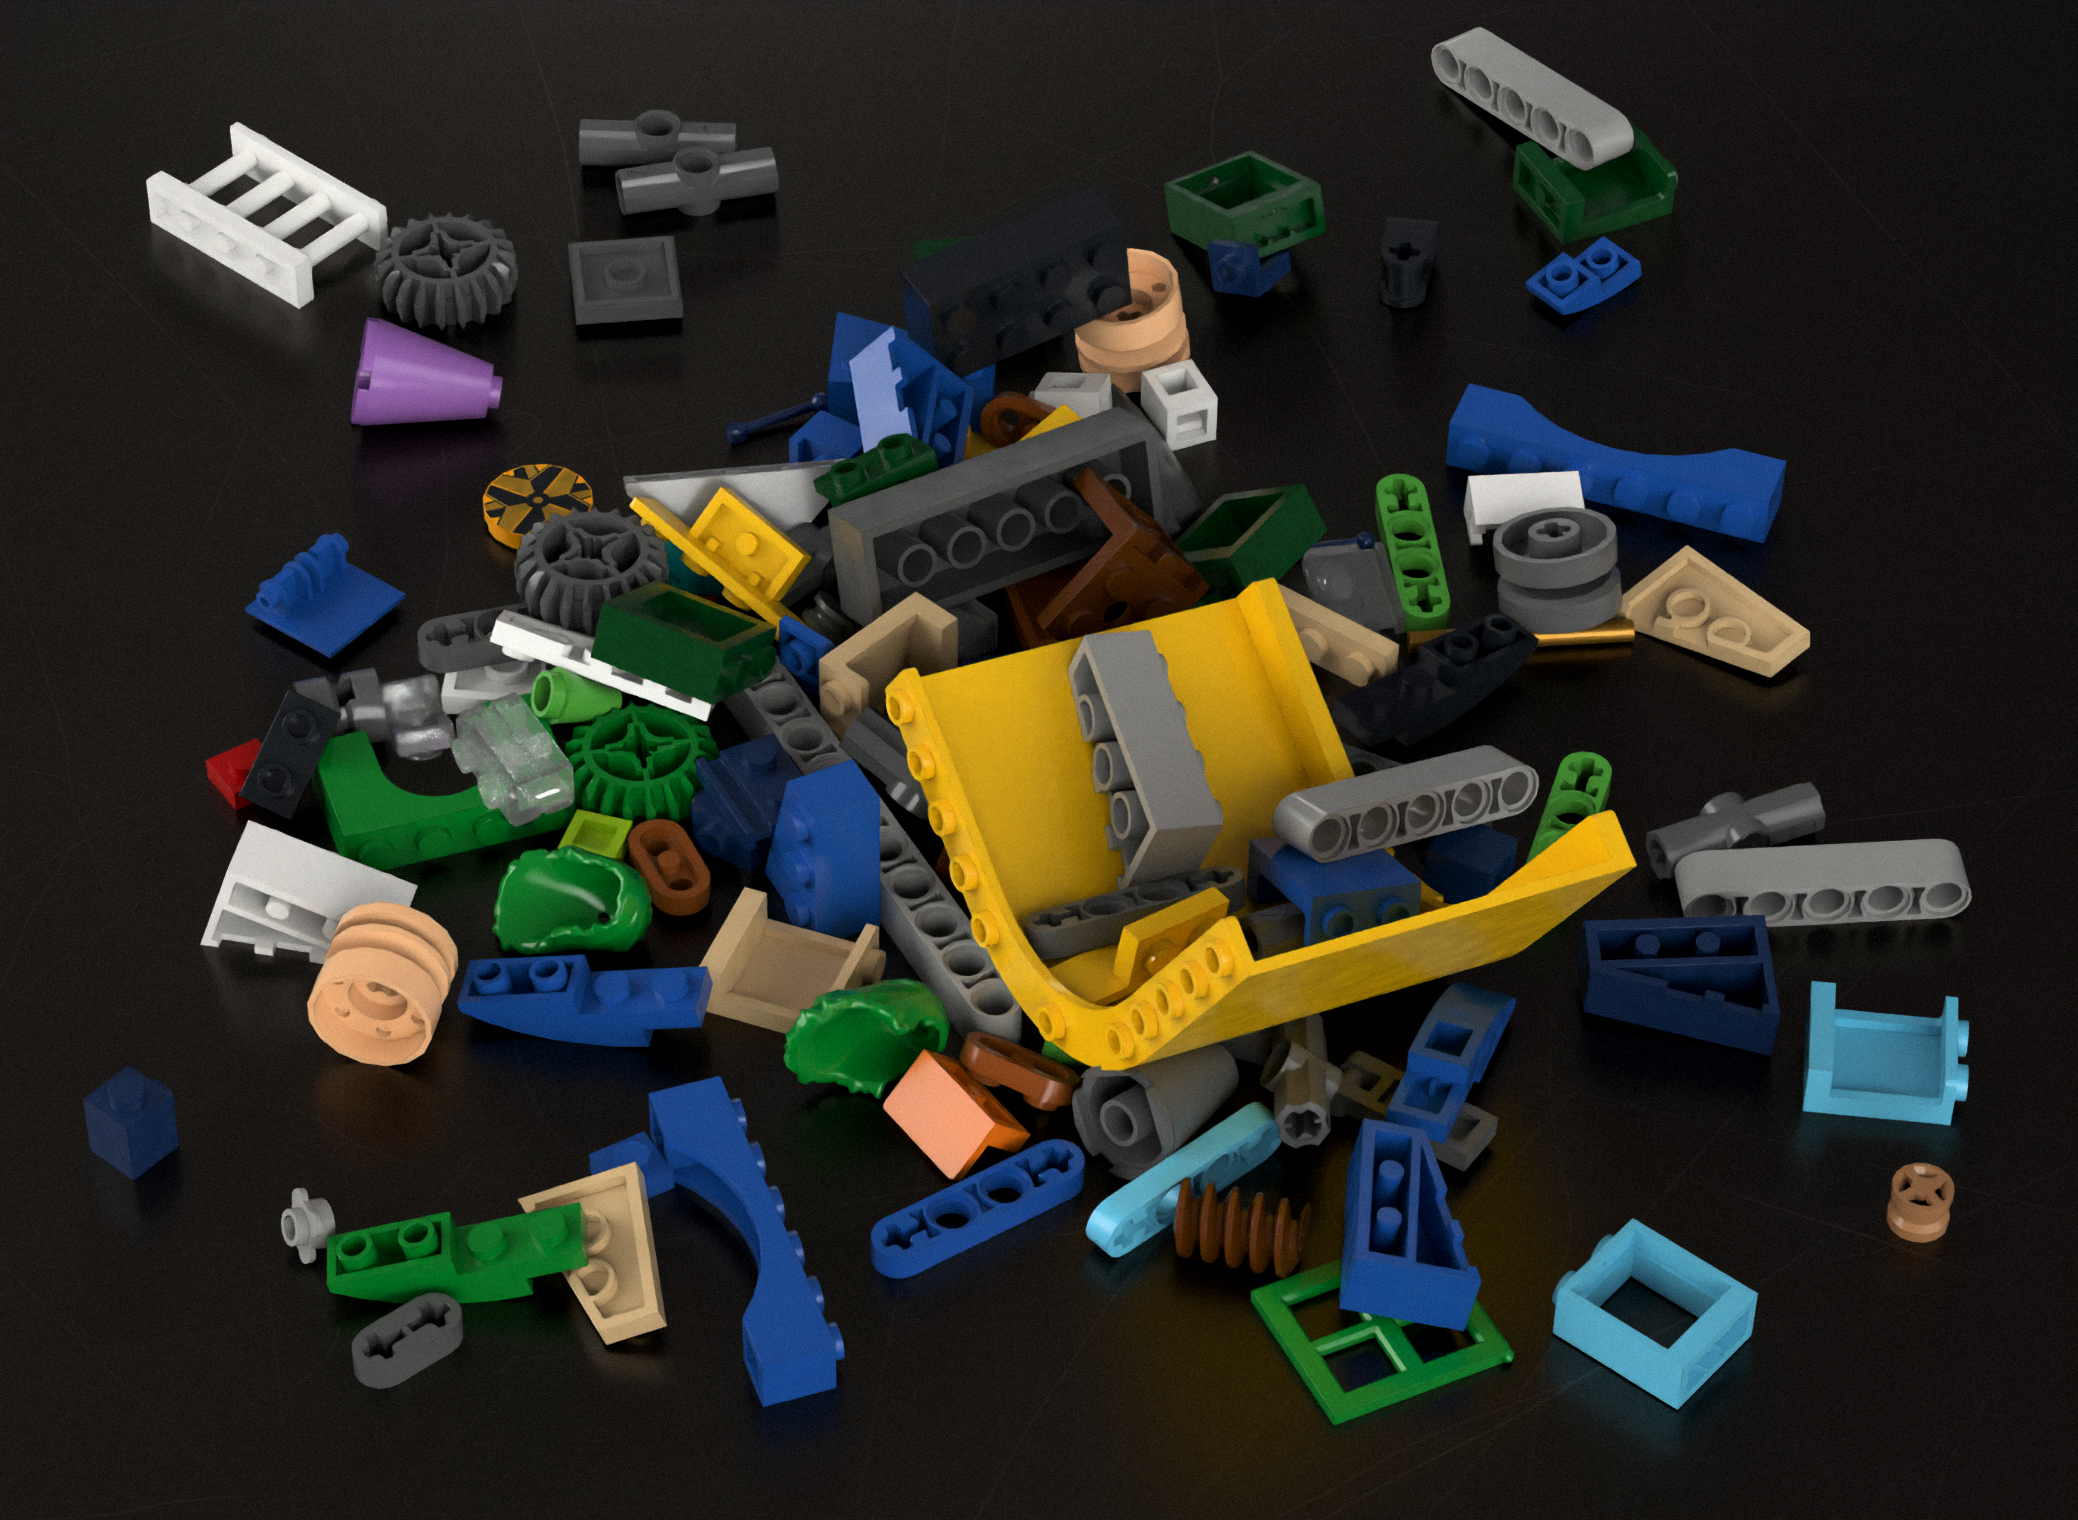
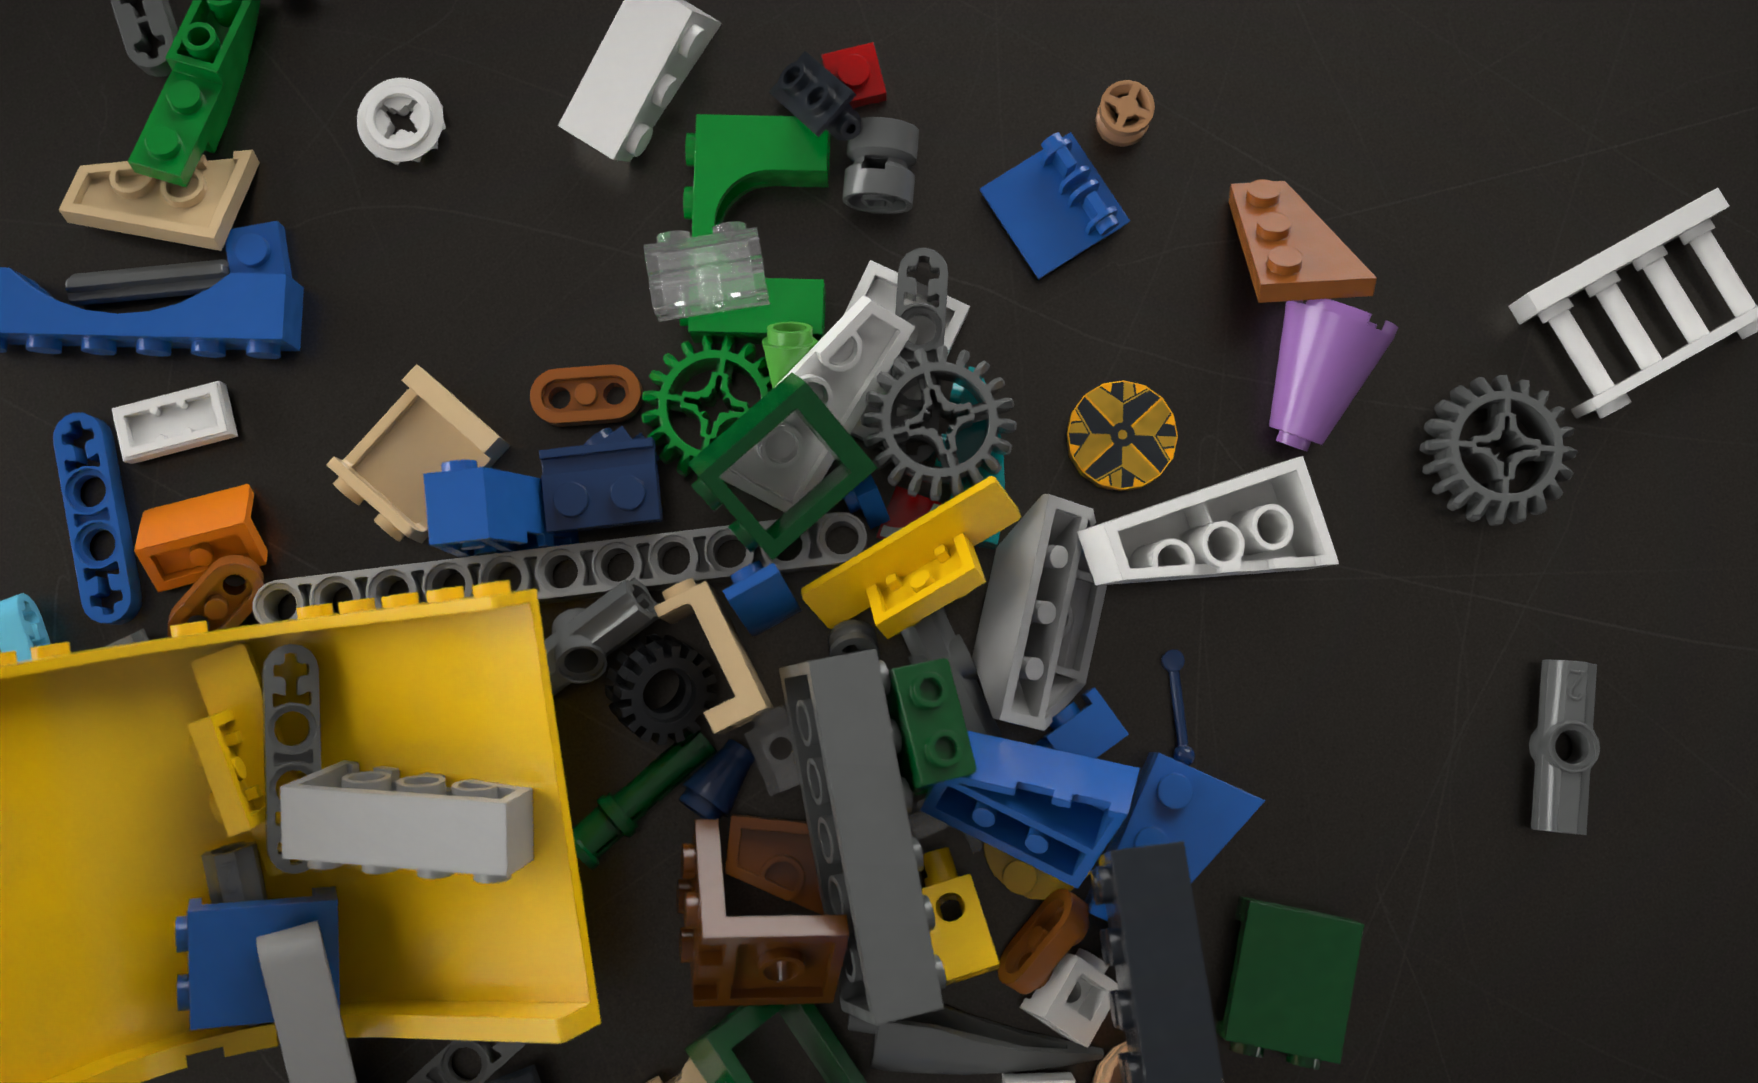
camera: 115 degrees right, 40 degrees up
light nougat wheel [307,902,458,1066] -> none
clear bracket [380,674,457,761] -> none
blue slope [457,955,713,1047] -> none
green piece [492,845,654,956] -> none
lime plate [557,809,633,861] -> none
dark grey plate [568,236,683,325] -> none
dark grey piece [579,109,738,167] -> none
green piece [783,978,950,1099] -> none
none -> dark grey axle [65,259,230,306]
none -> white plate [112,381,238,464]
none -> white gear [357,78,446,166]
none -> white wedge [1077,456,1339,586]
none -> medium nougat wheel [1095,80,1155,147]
none -> wing [1229,179,1377,303]

